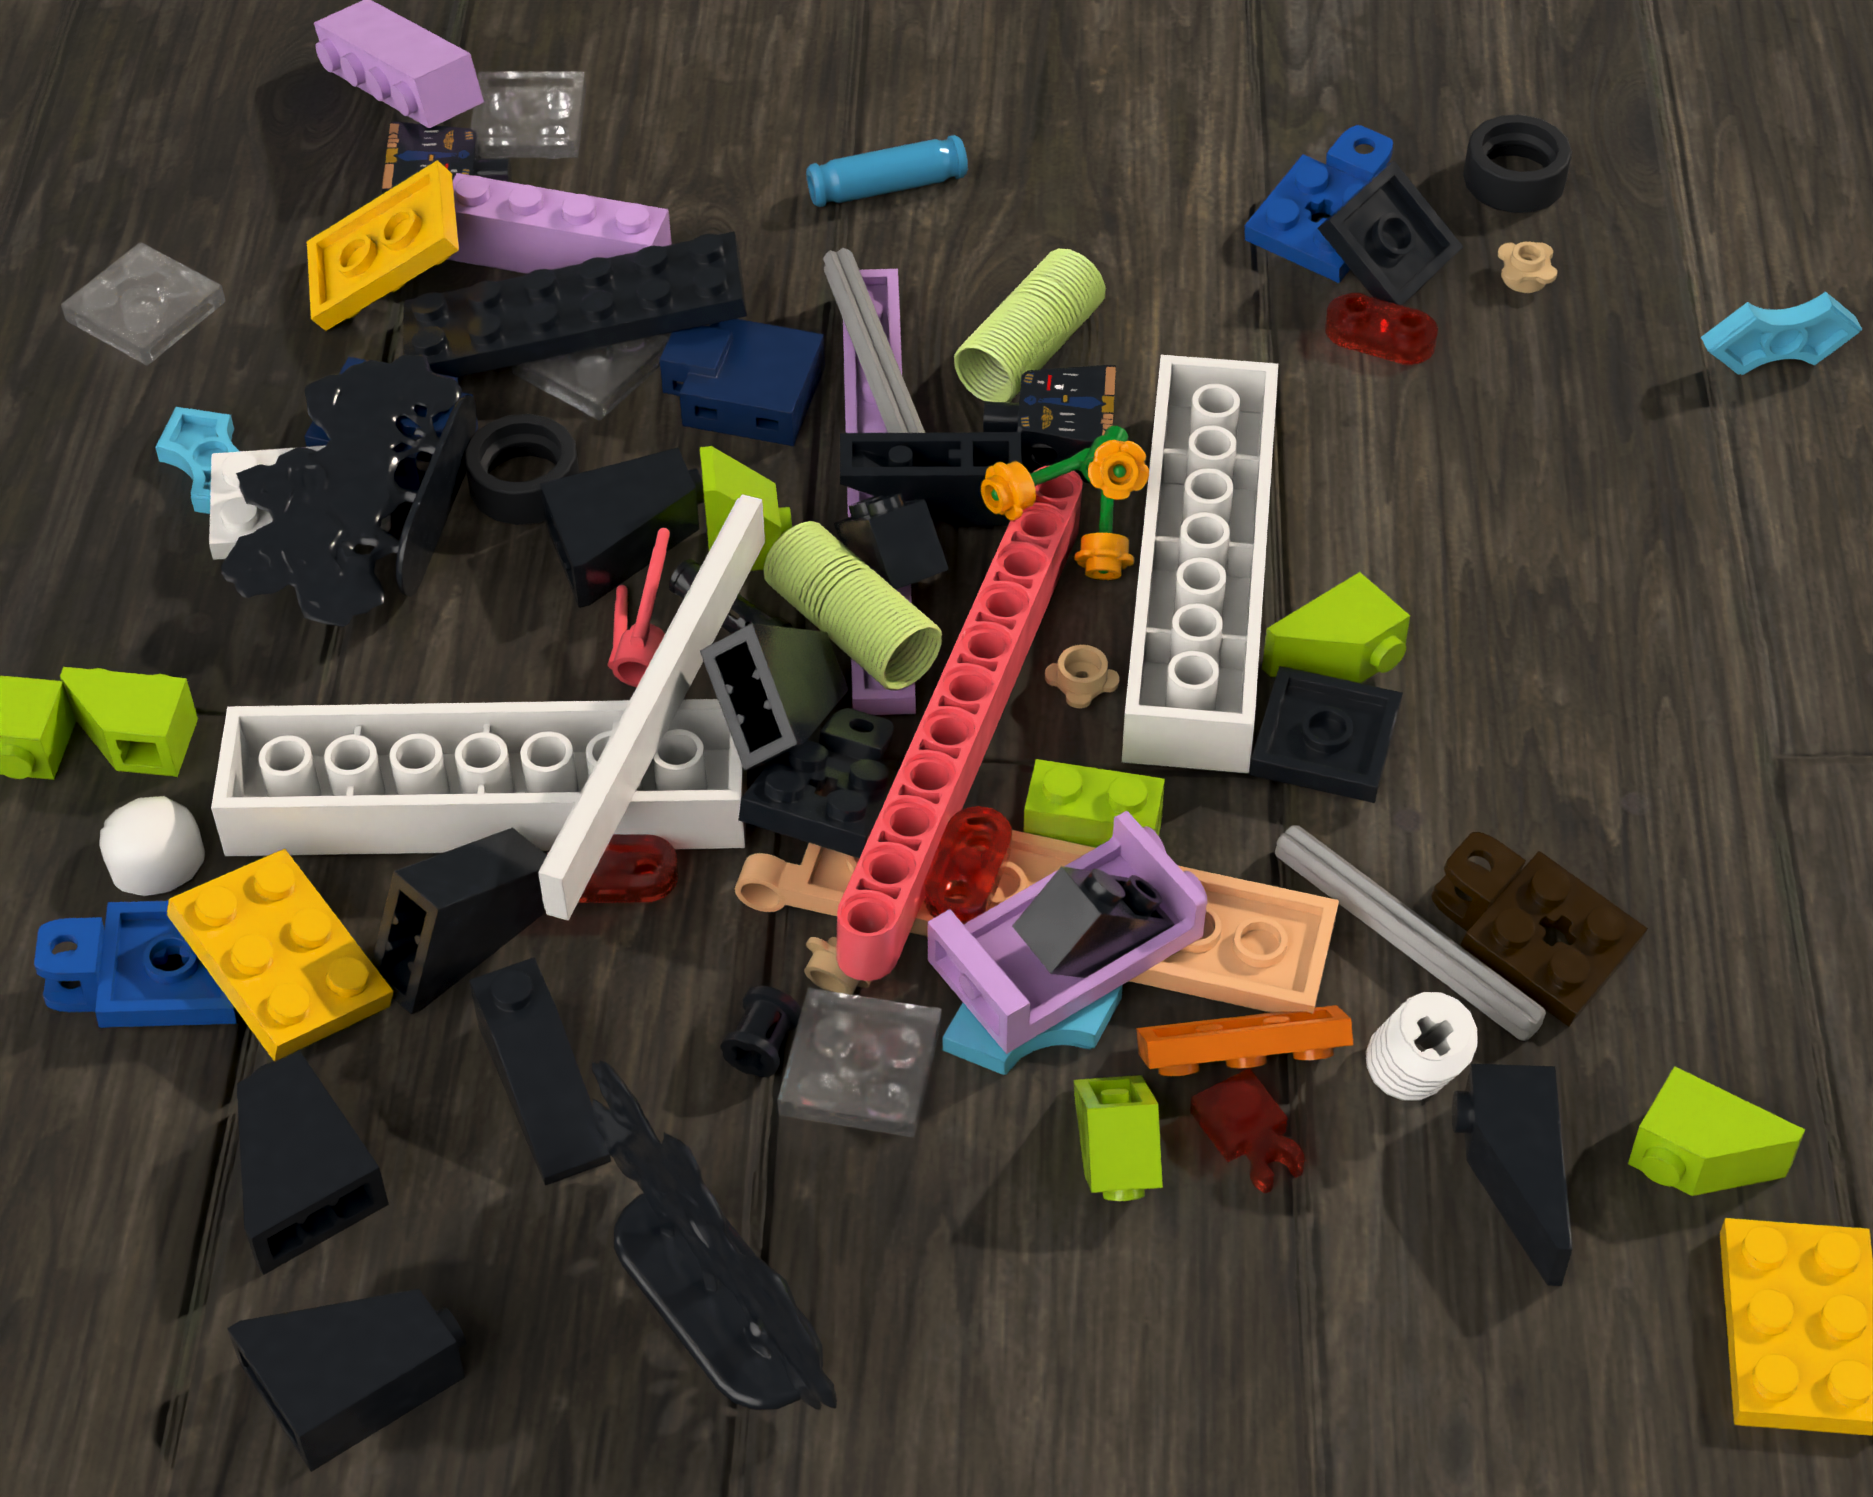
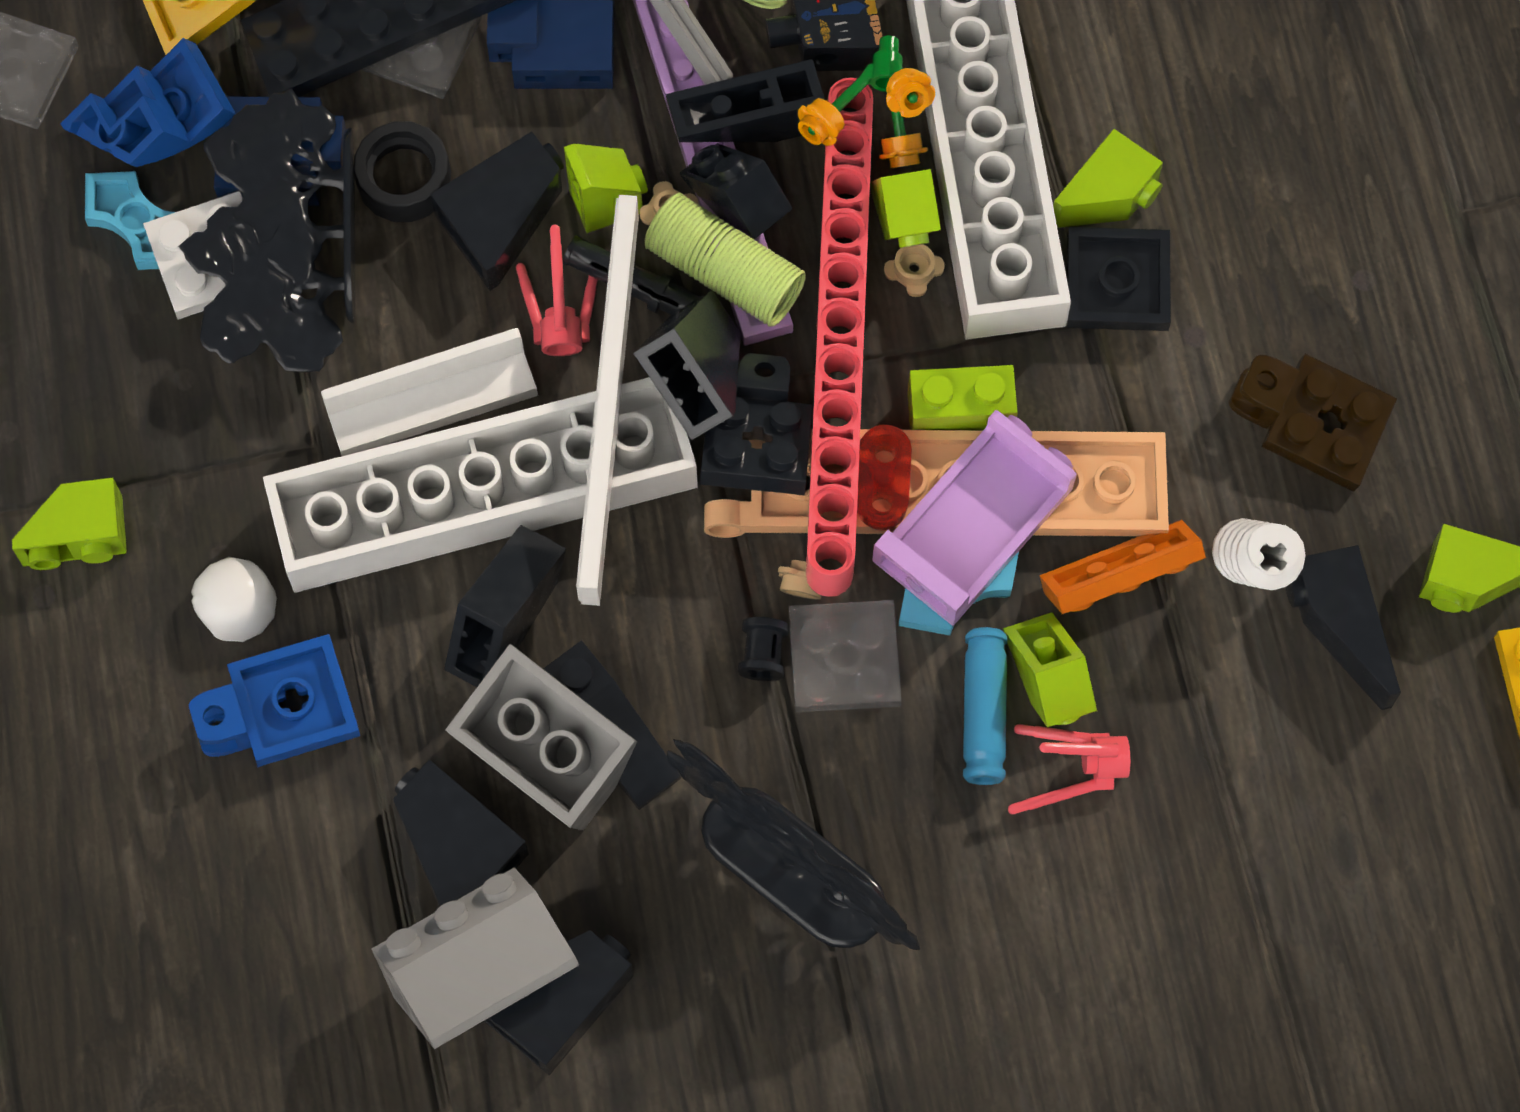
camera: 15 degrees left, 20 degrees up
lime slope [60,667,198,777] -> none
yellow plate [167,849,394,1061] -> none
clear red plate [547,834,679,903] -> none
black slope [1012,866,1175,978] -> none
clear red plate [1190,1068,1305,1194] -> none
light grey axle [1275,825,1546,1041] -> none
none -> blue slope [60,38,236,167]
none -> white panel [321,328,538,456]
none -> light grey slope [372,868,579,1049]
none -> light grey slope [445,644,637,831]
none -> lime slope [870,169,941,248]
none -> dark azure axle [963,627,1007,785]
none -> coral plant [1008,724,1131,814]

